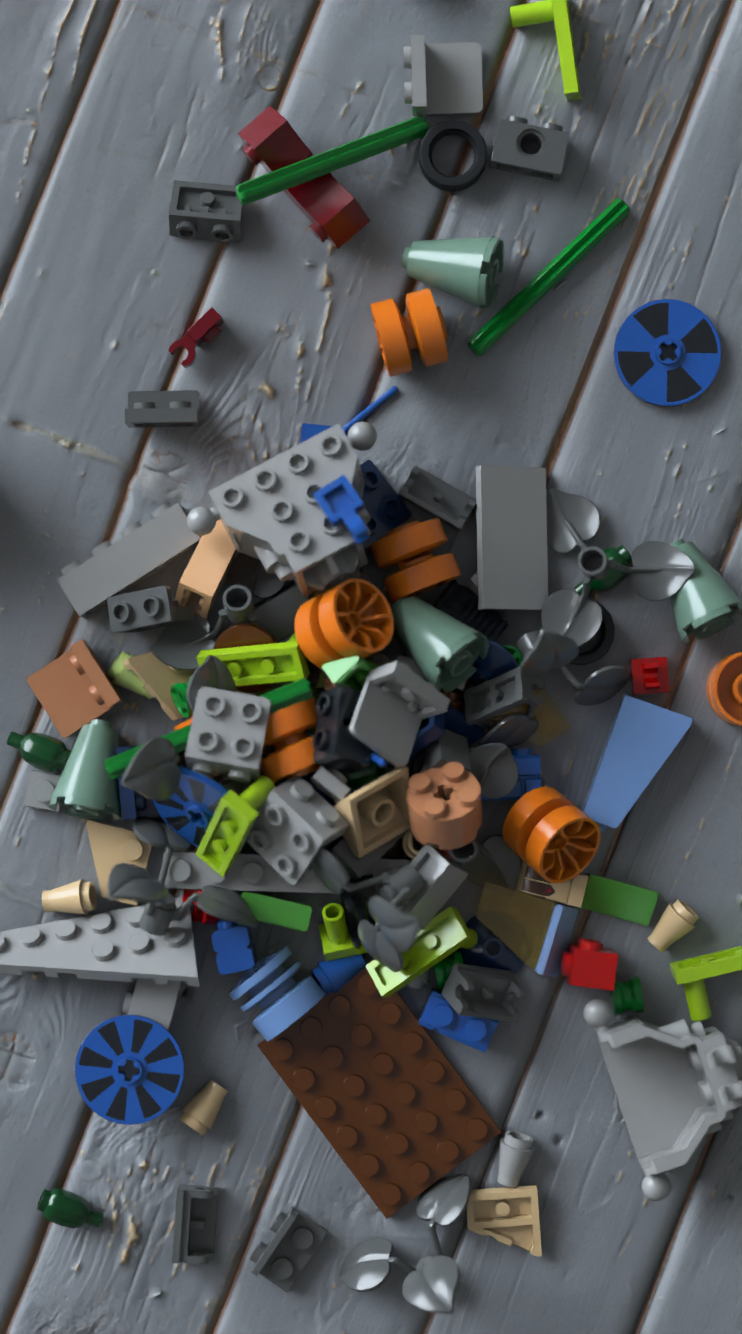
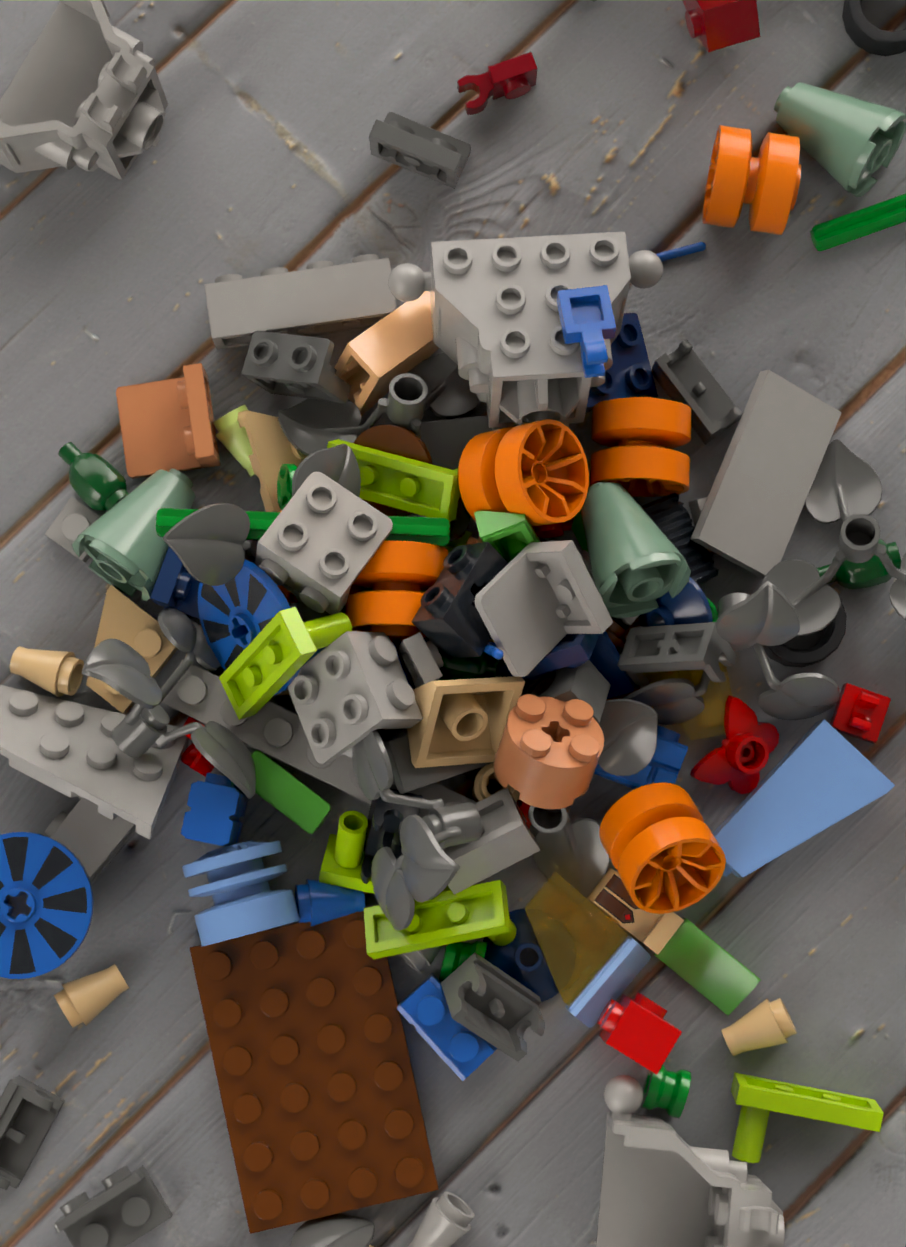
camera: 20 degrees right, 5 degrees down
none -> red animal [690,696,779,794]

